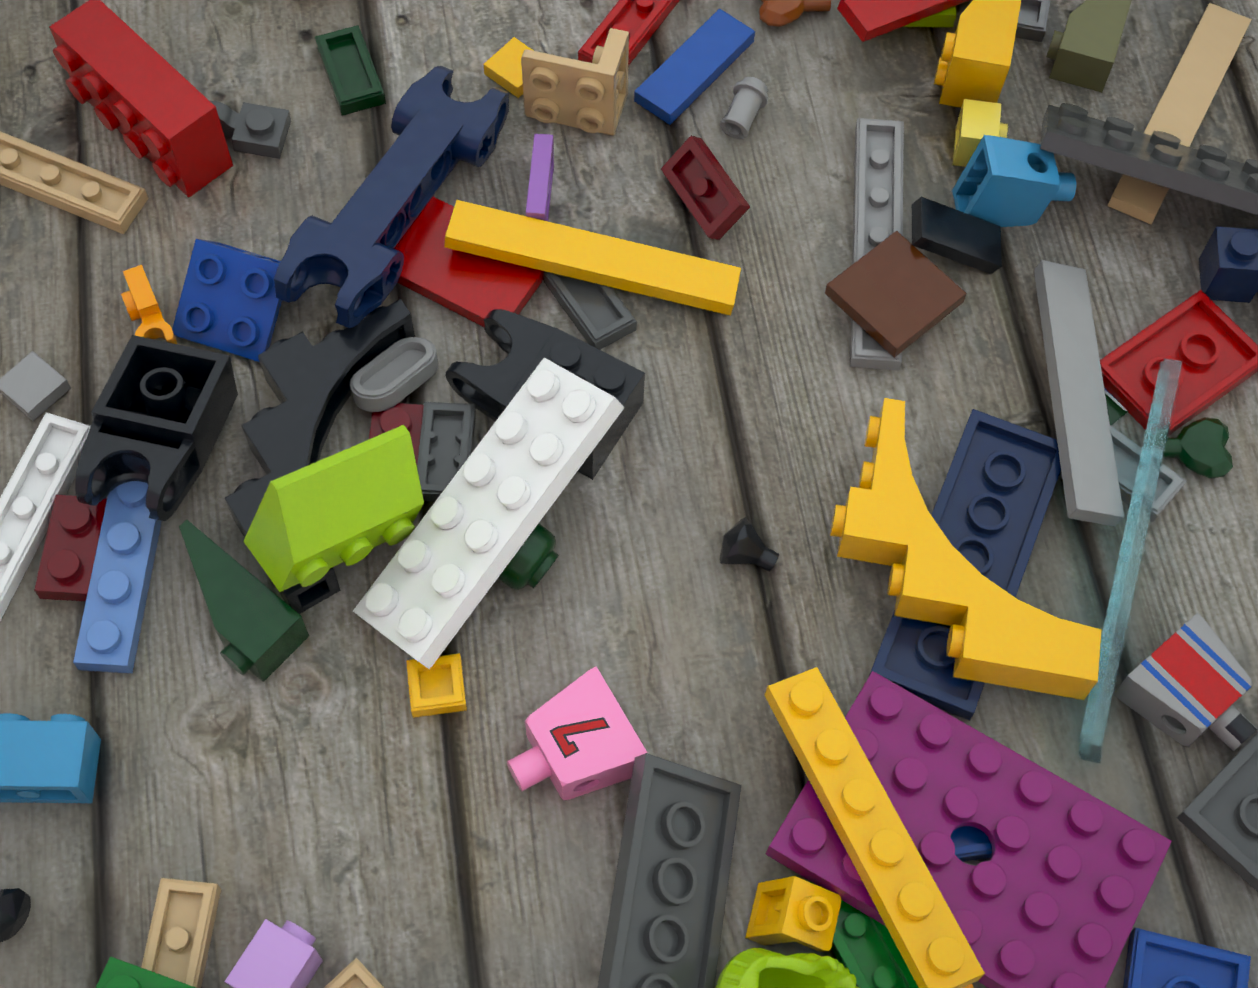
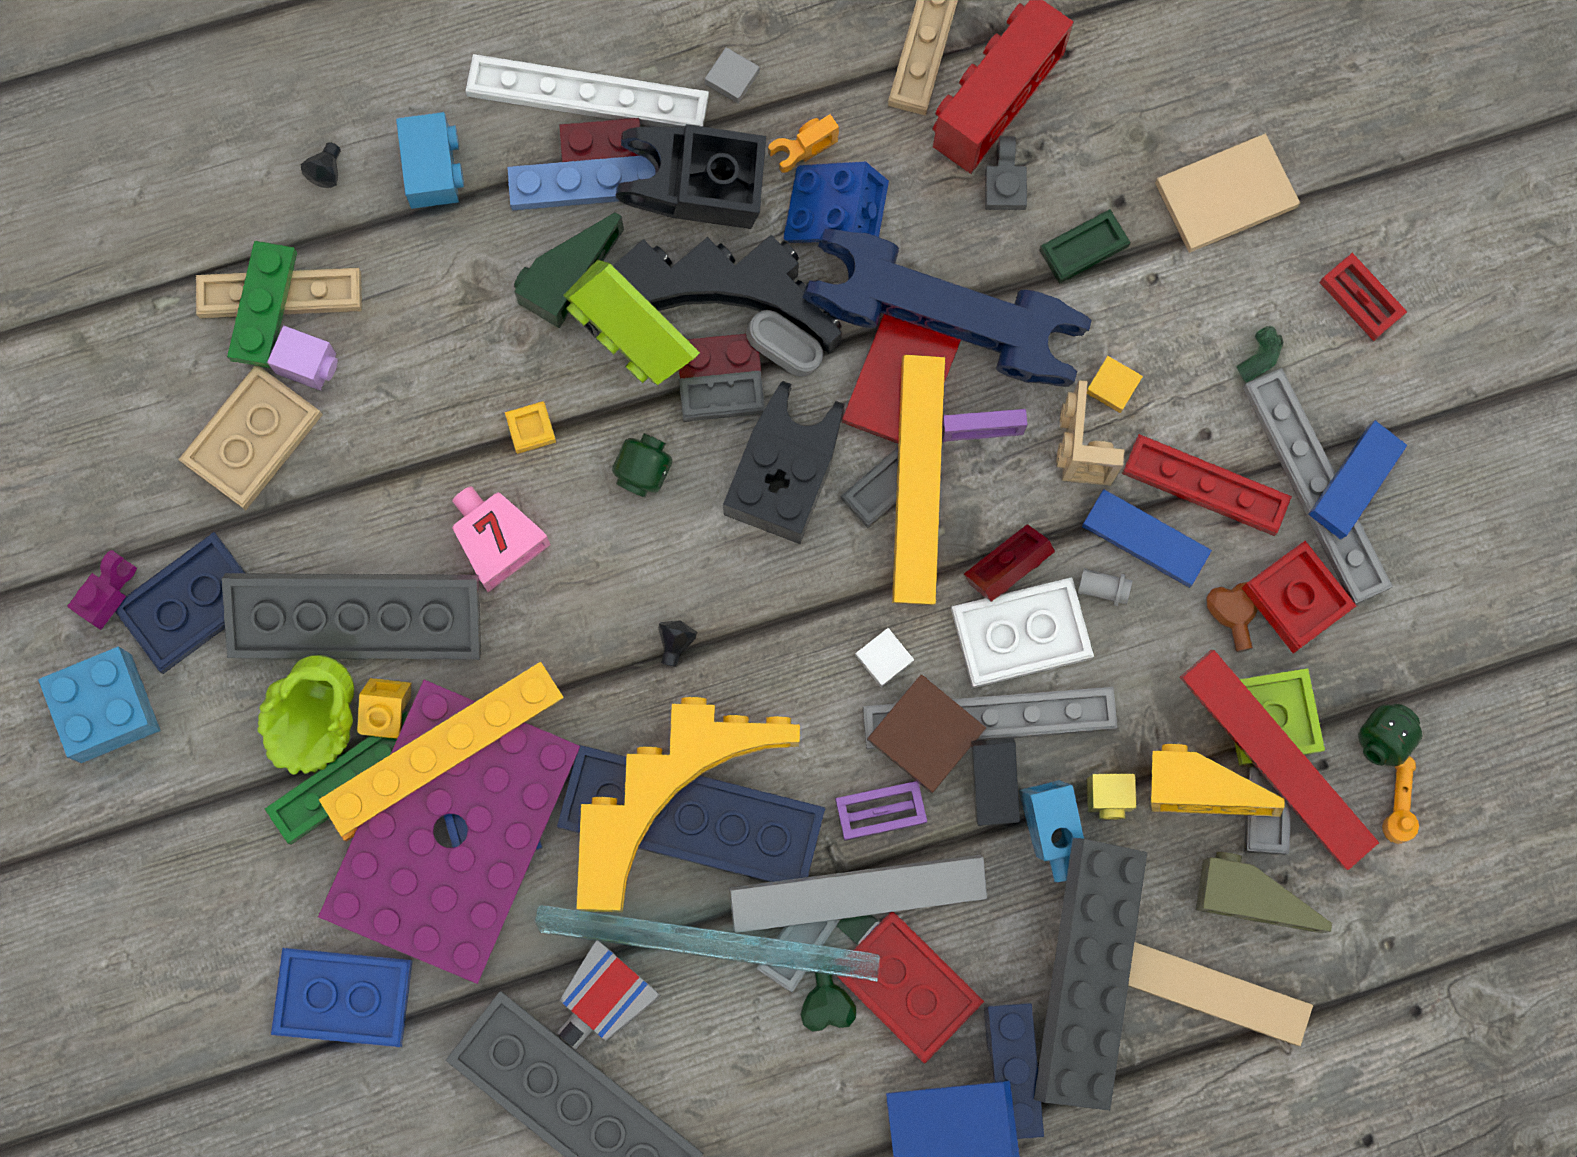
camera: 80 degrees right, 15 degrees up
white plate [353,358,624,670] -> none
none -> medium lavender tile [835,781,927,841]
none -> white tile [855,628,914,688]
none -> white tile [951,577,1094,689]

